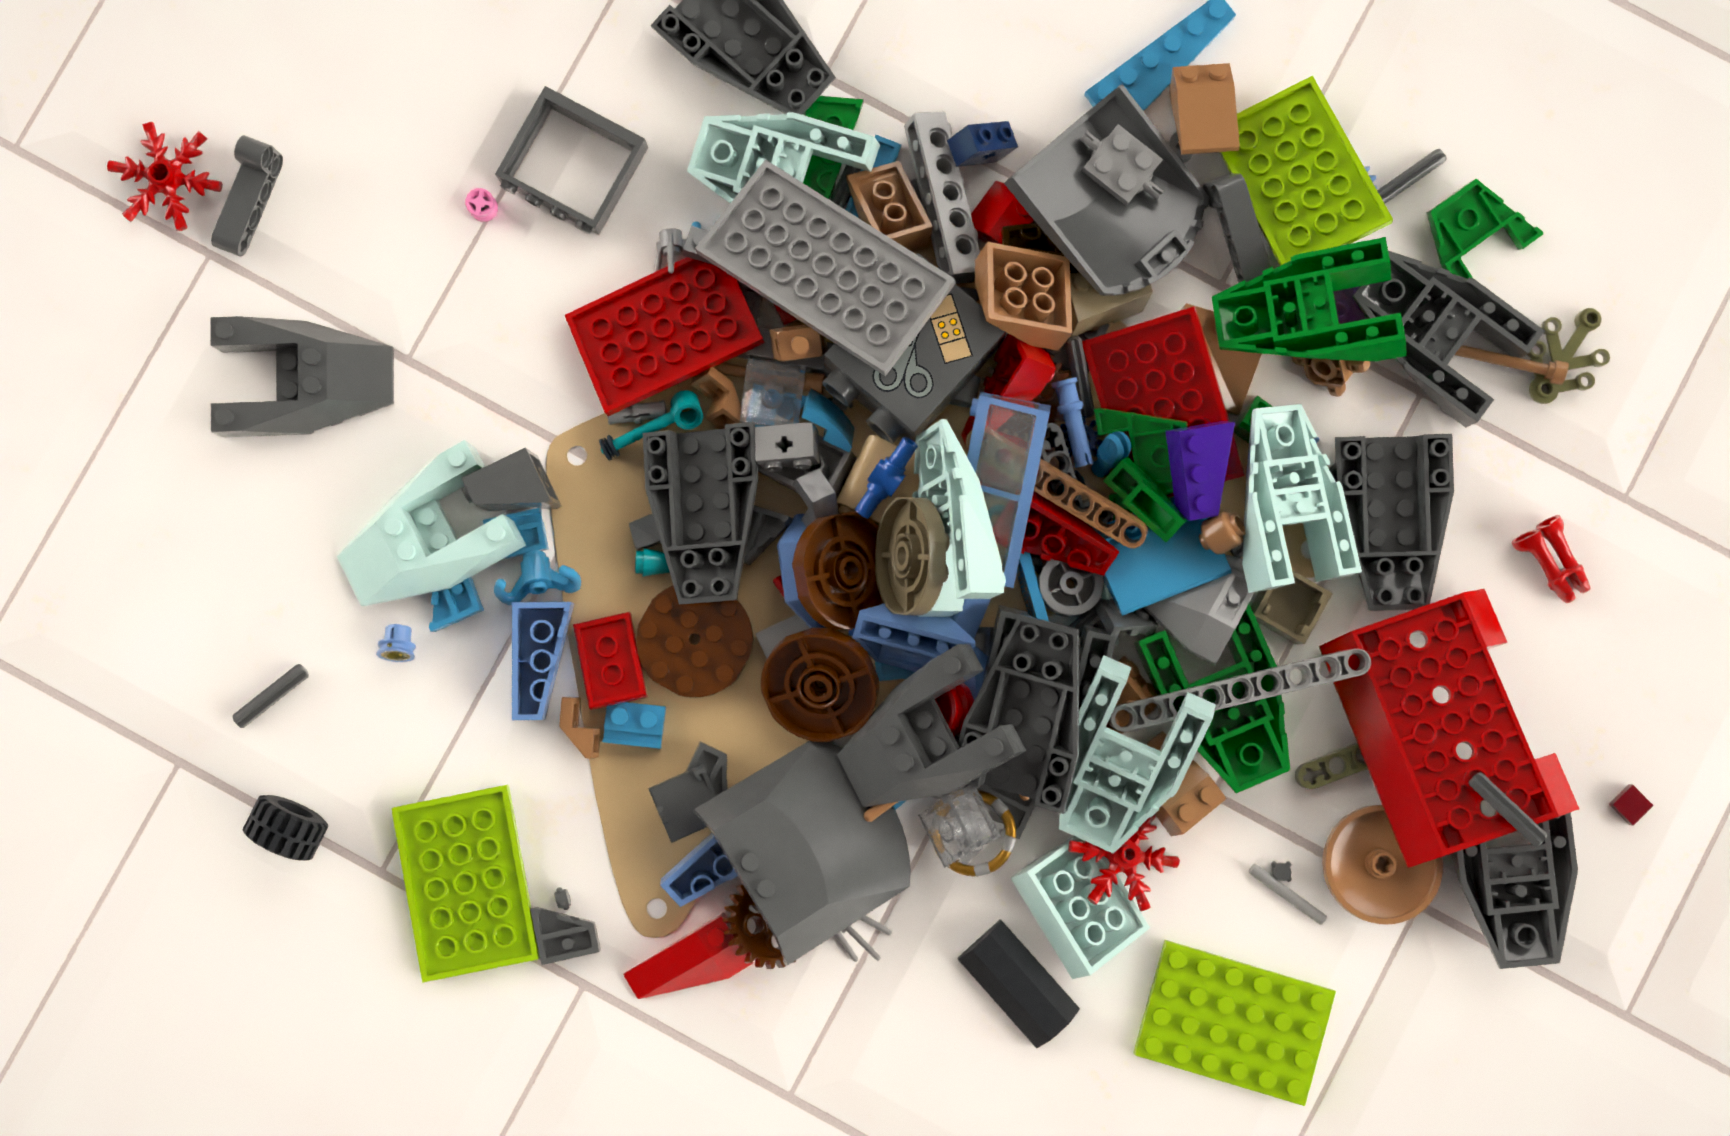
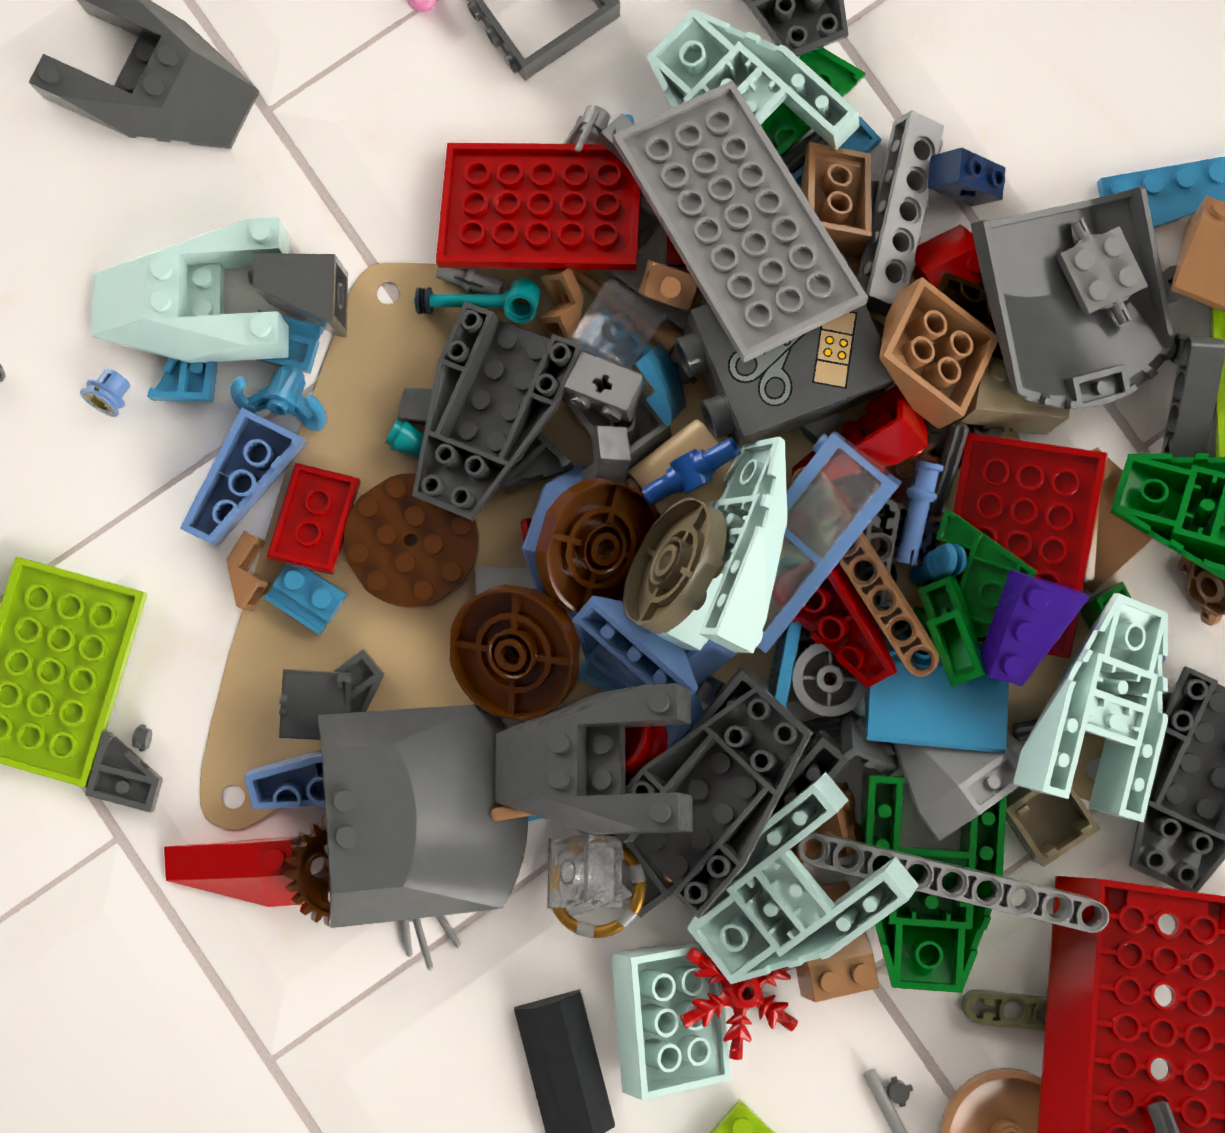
camera: 30 degrees right, 0 degrees up
medium nougat head [1199,511,1246,555] -> none

